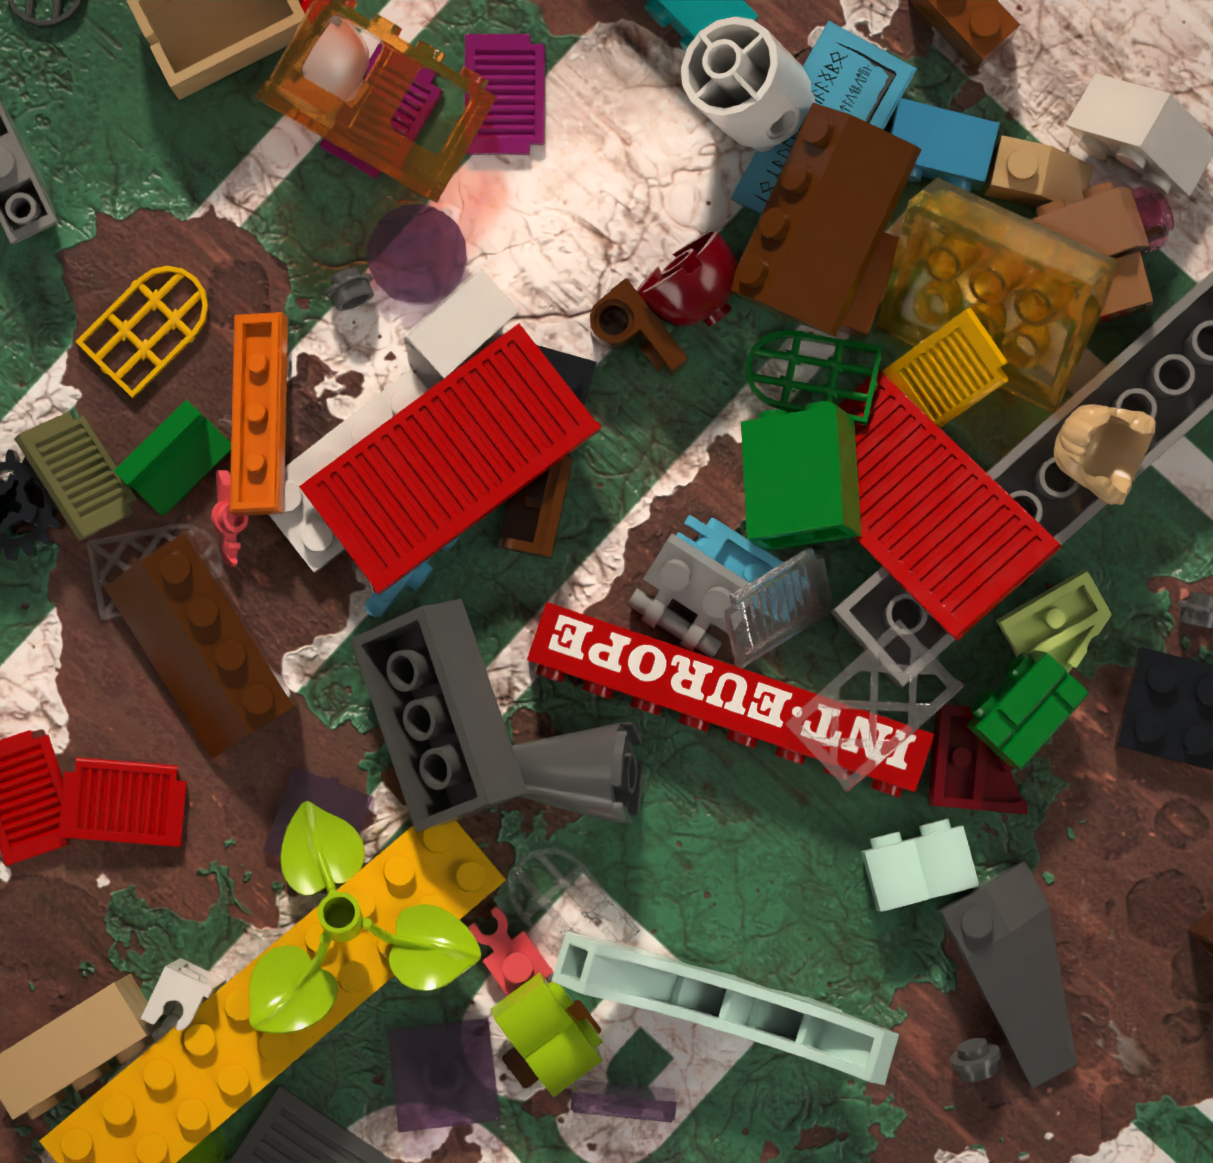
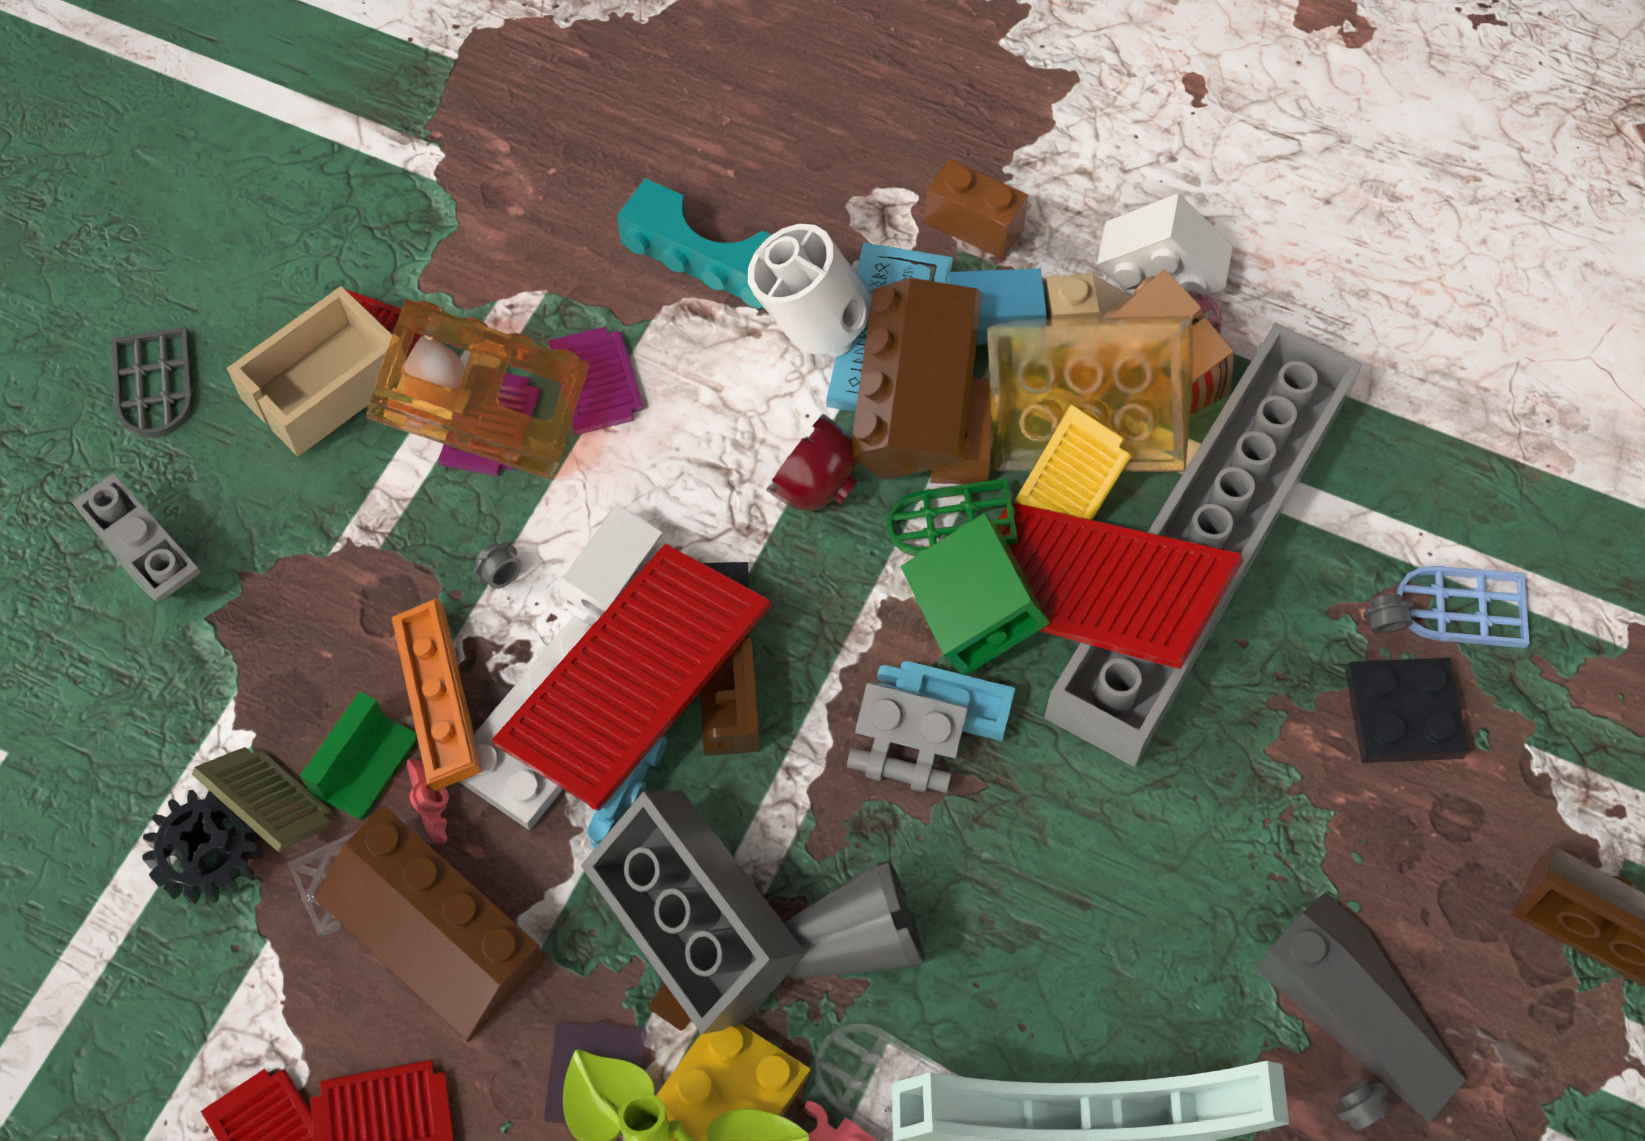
camera: 20 degrees left, 25 degrees down
yellow window [75,266,209,399] -> none
clear purple tile [367,204,467,305] -> none
red brick [527,602,935,798] -> none
reddish brown plate [590,278,688,376] -> none
clear window [724,547,833,669] -> none
clear window [786,619,963,792] -> none
light aqua brick [861,818,979,912] -> none
dark red wing [927,704,1028,815] -> none
green brick [967,650,1089,770] -> none
yellowish green wing [996,569,1112,674] -> none
tan hair [1054,404,1156,505] -> none

